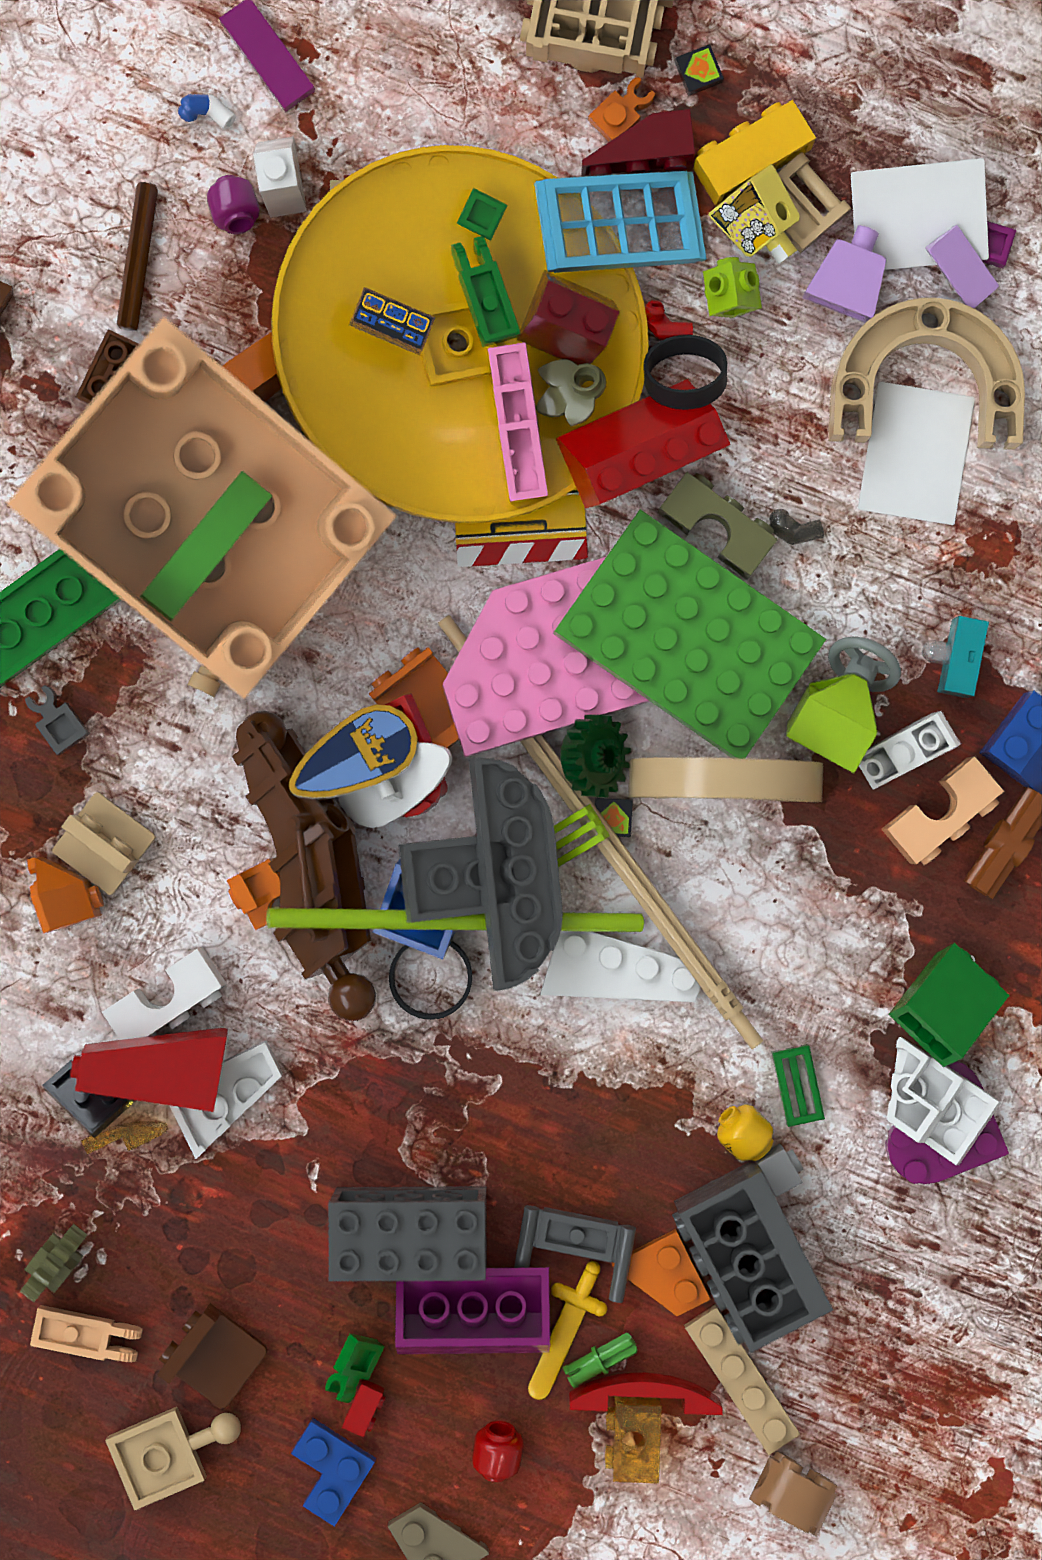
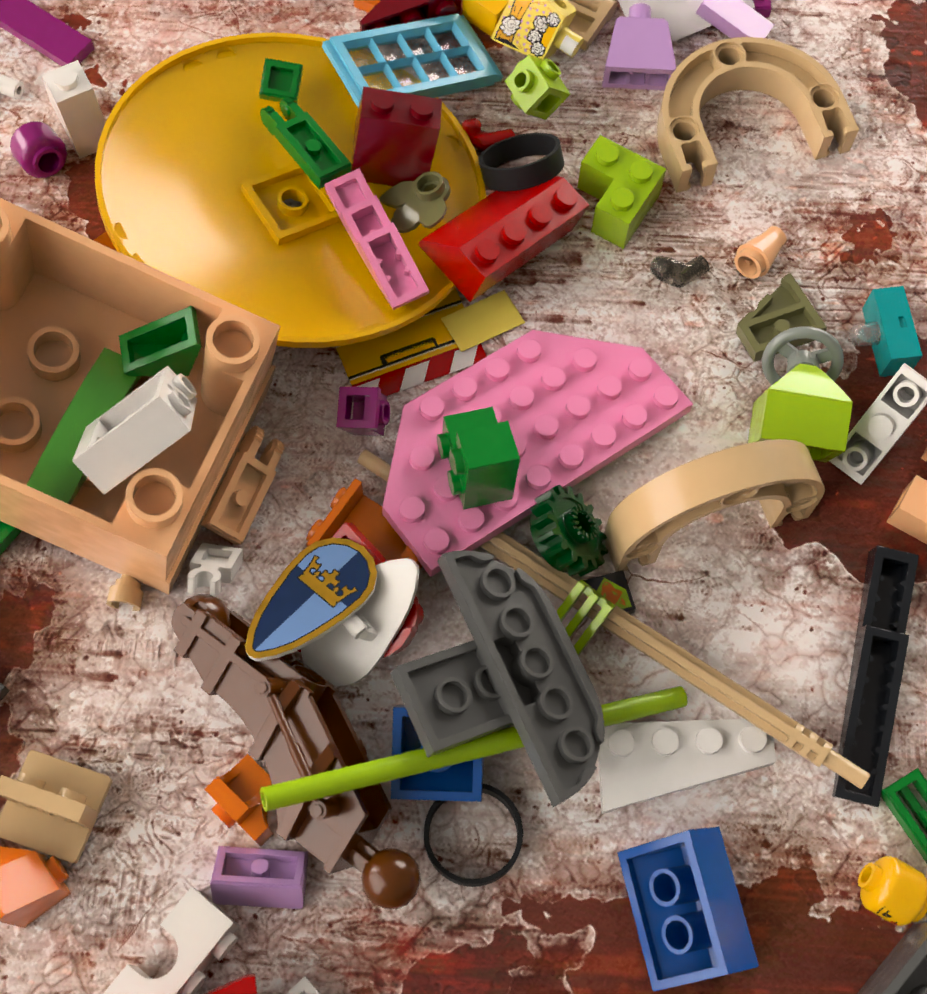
camera: 25 degrees left, 20 degrees down
tile [349,287,435,355] -> none
bright green plate [553,509,826,759] -> none
olive arch [658,472,778,580] -> none
white sticker [858,382,975,525] -> none
none -> white window [72,366,197,495]
none -> green slope [119,306,202,376]
none -> white plate [187,543,243,597]
none -> light nougat hinge [201,425,285,544]
none -> lavender slope [210,846,309,909]
none -> magenta brick [336,387,391,436]
none -> green brick [437,407,520,510]
none -> light yellow sticker [441,290,525,352]
none -> lime brick [577,135,666,249]
none -> blue slope [617,827,759,992]
none -> light nougat cone [734,226,787,279]
none -> olive wing [736,273,827,362]
none -> black slope [832,546,919,807]

